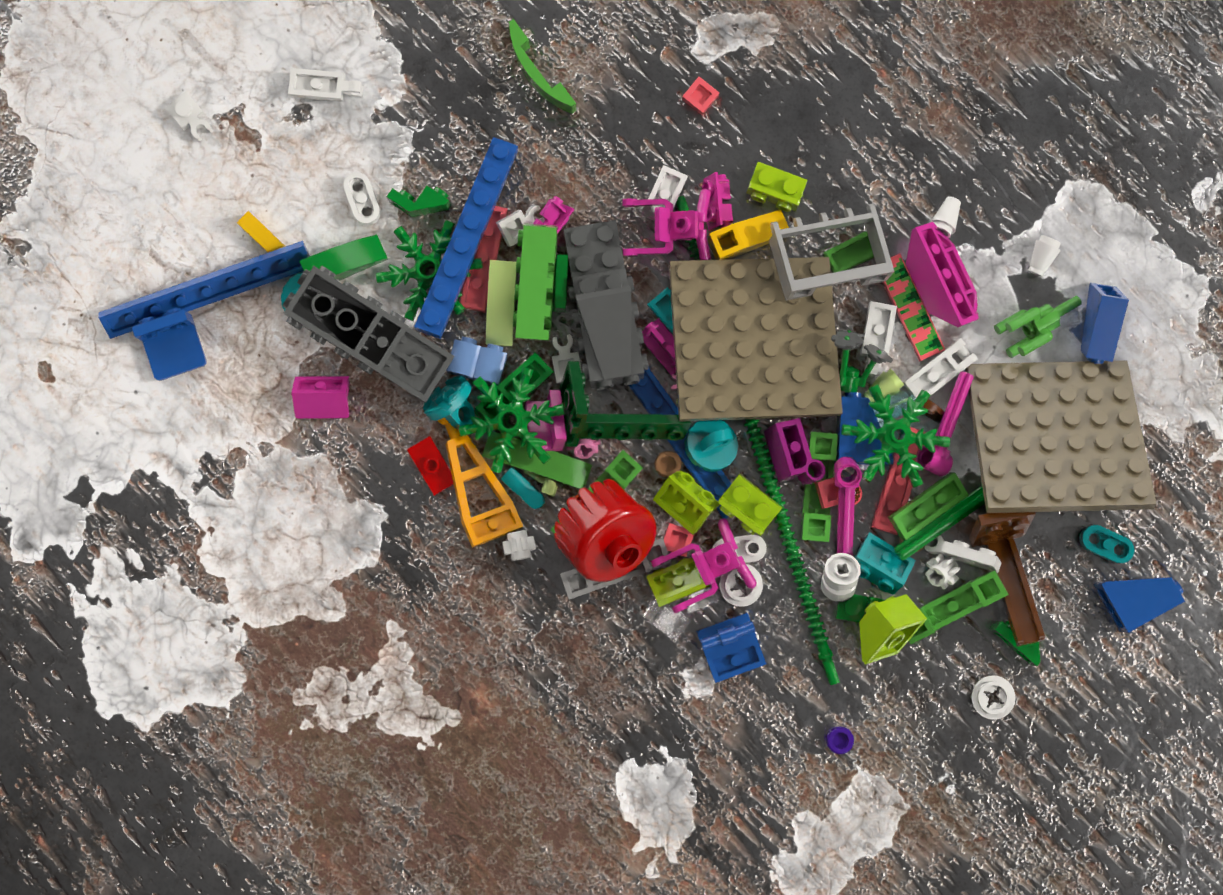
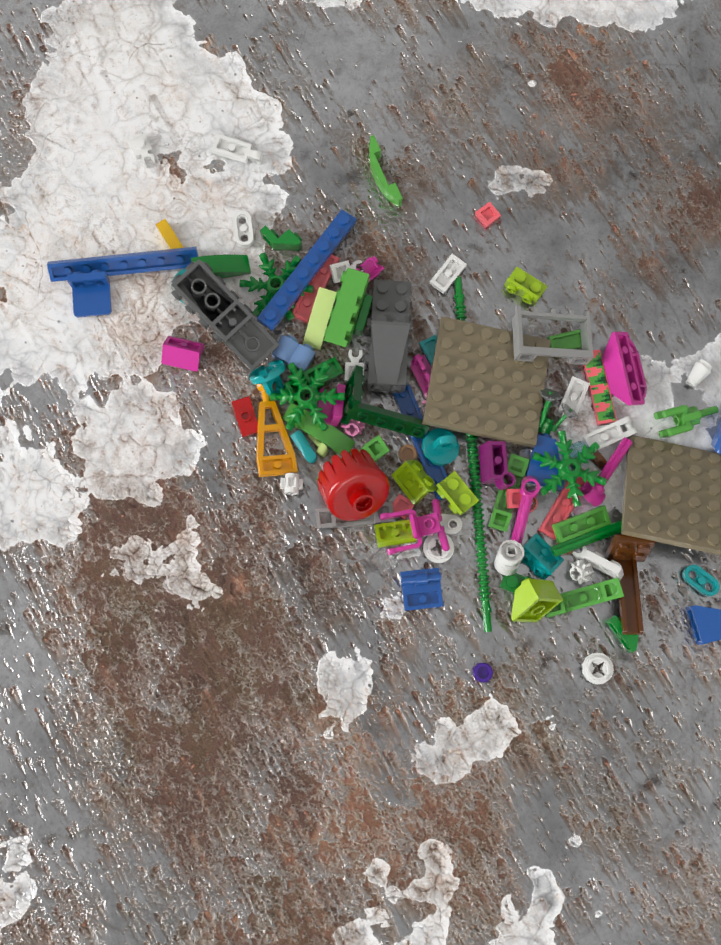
camera: 15 degrees right, 5 degrees down
dark pink piece [623,189,711,260] -> none
dark pink hinge [702,172,733,231] -> none
yellow slope [707,210,789,260] -> none
yellowish green cone [863,369,904,402] -> none
white cone [931,197,961,238] -> none

